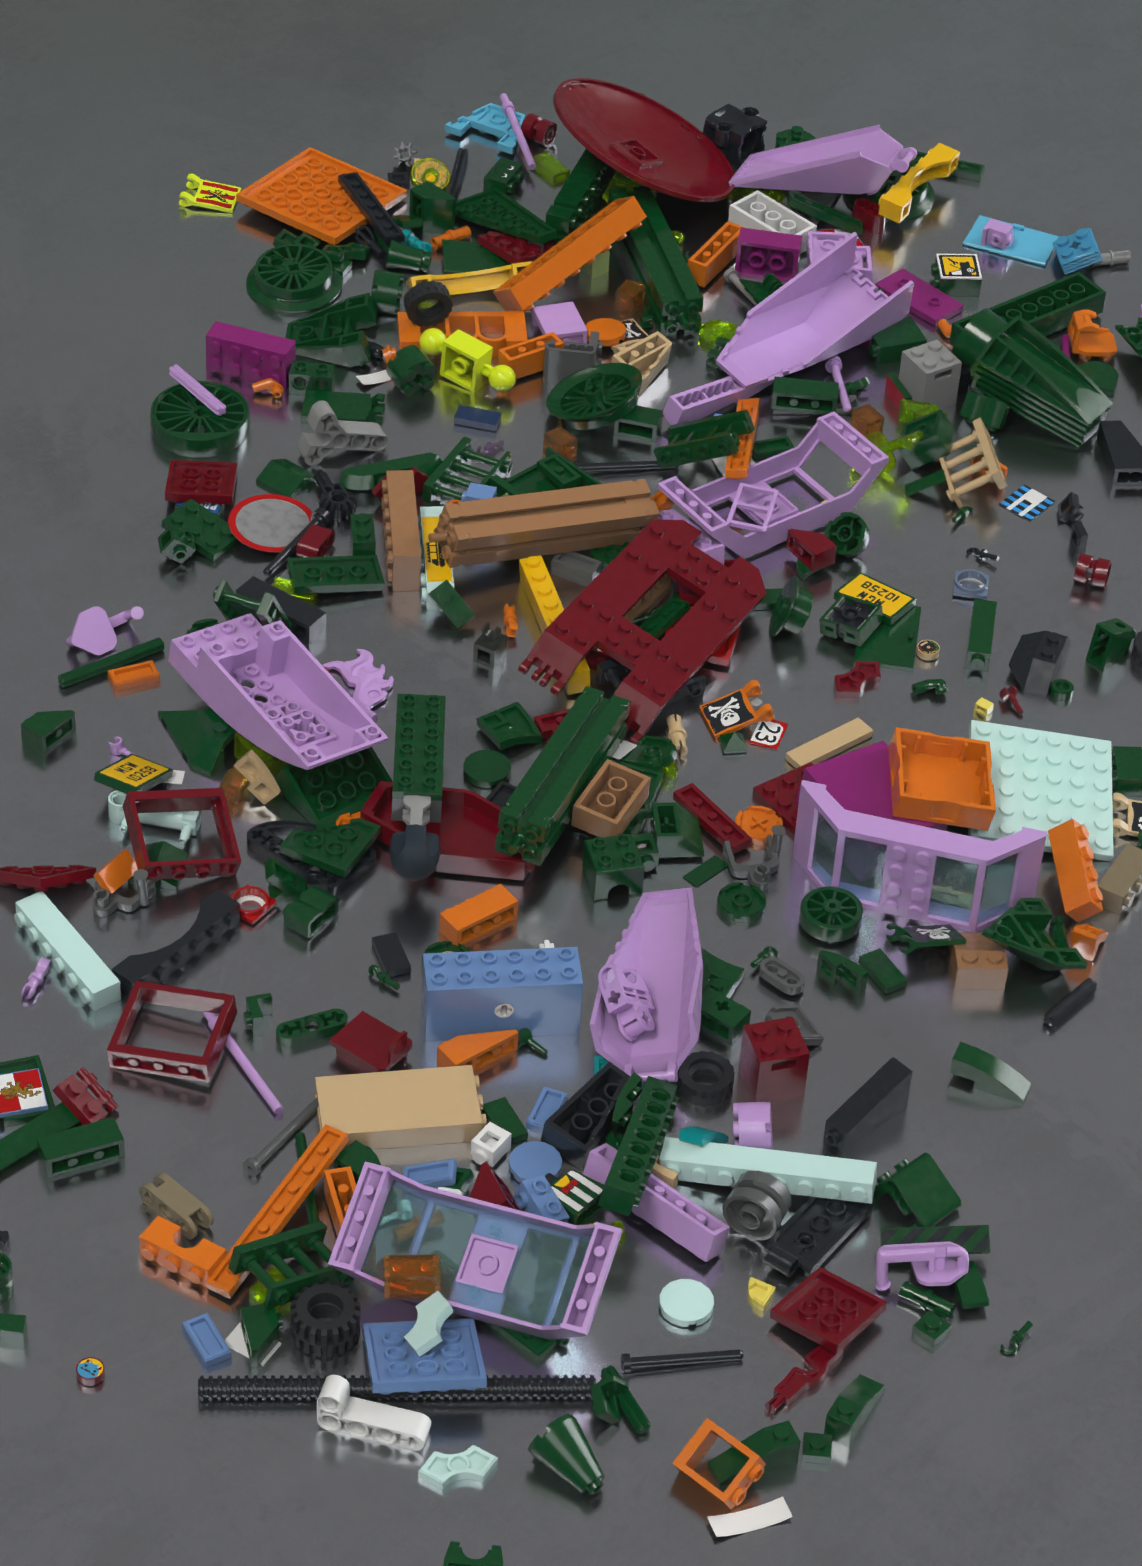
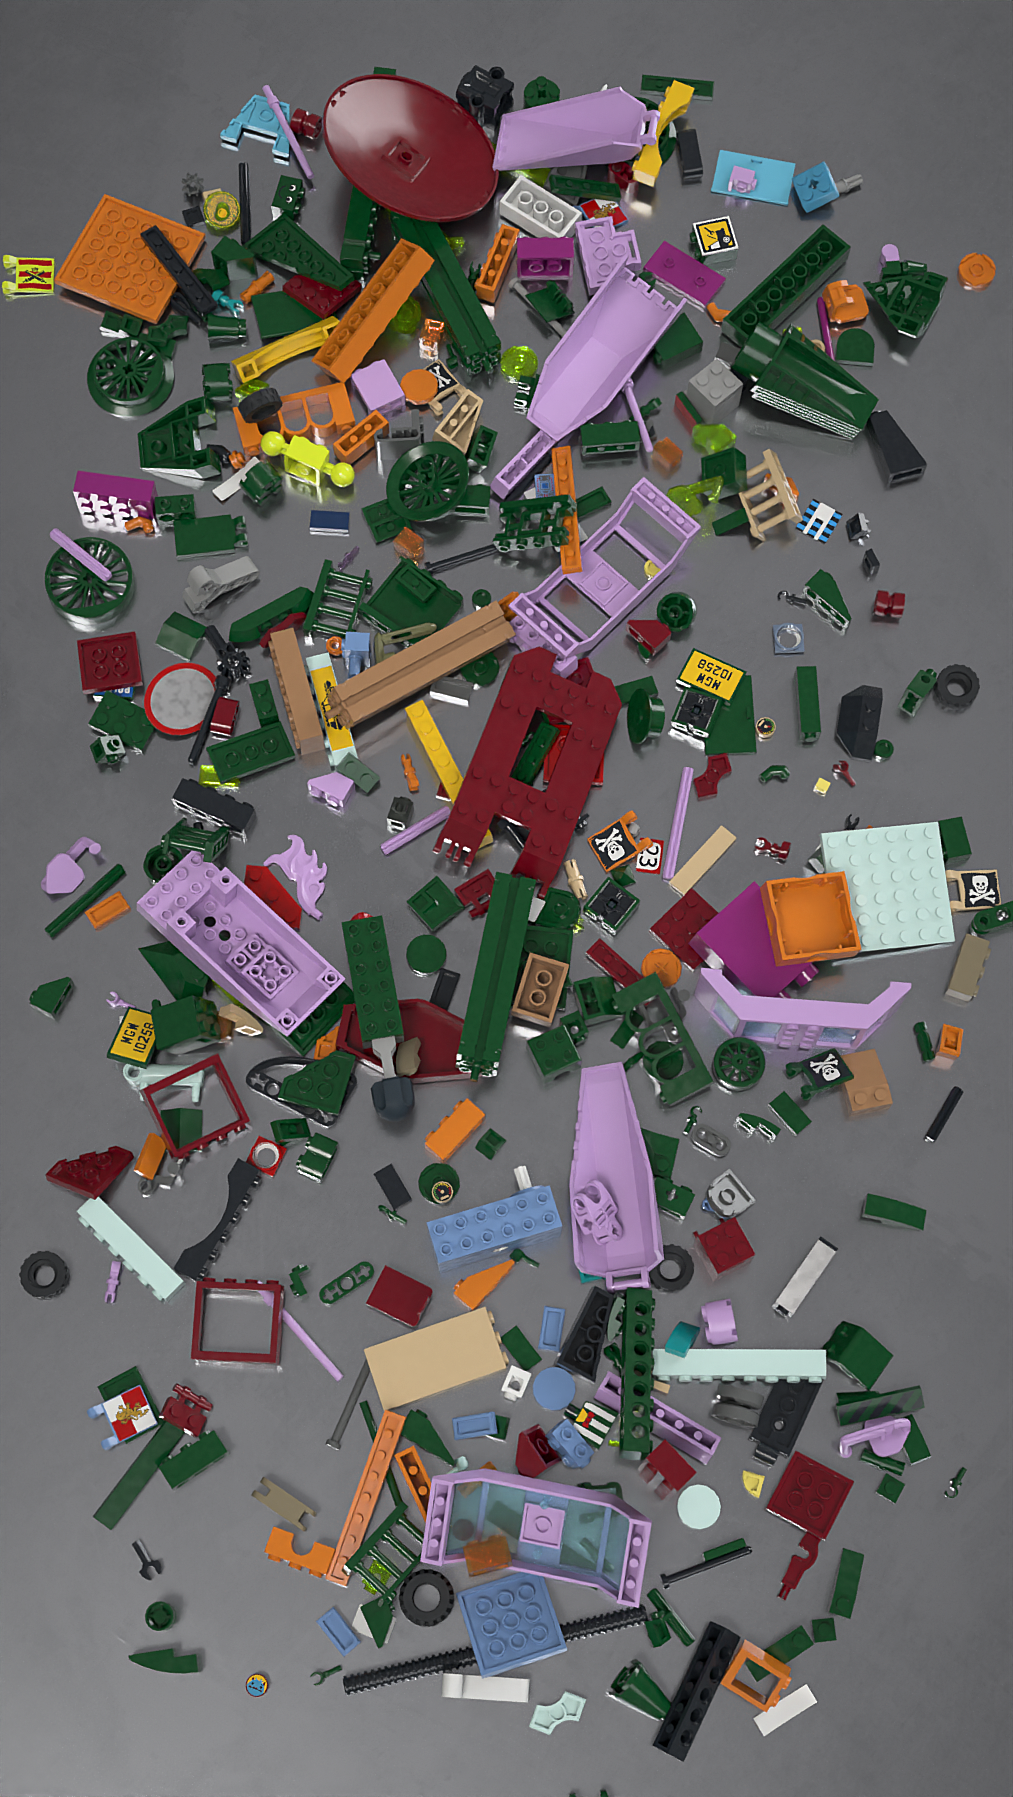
camera: 10 degrees left, 30 degrees up
light aqua tile [404,1291,454,1357] -> none
clear neon green tile [533,151,570,182] -> none
lavender window [726,483,779,533] -> none
dark green hand [952,506,974,523] -> none
dark green brick [959,390,1011,432] -> none
dark green wedge [981,898,1088,971] -> none
orange brick [1048,819,1103,922] -> none
none -> dark green container [150,995,221,1055]
none -> lavender slope [307,772,355,807]
none -> dark green hand [310,1665,342,1686]
none -> dark green slope [361,499,412,543]
none -> lavender axle [380,805,450,854]
none -> clear neon green cylinder [387,296,421,334]
none -> dark tan slope [396,1037,421,1077]
none -> dark green brick [465,425,498,473]
none -> dark green slope [475,1128,507,1160]
none -> piece [583,876,640,935]
none -> dark green fence [611,972,715,1106]
none -> dark green helmet [623,1051,644,1072]
none -> dark red brick [638,1439,697,1501]
none -> black brick [652,1621,741,1762]
none -> lavender axle [662,767,694,880]
none -> black beam [676,129,703,179]
none -> dark green tile [701,1538,747,1562]
none -> dark green slope [803,569,852,629]

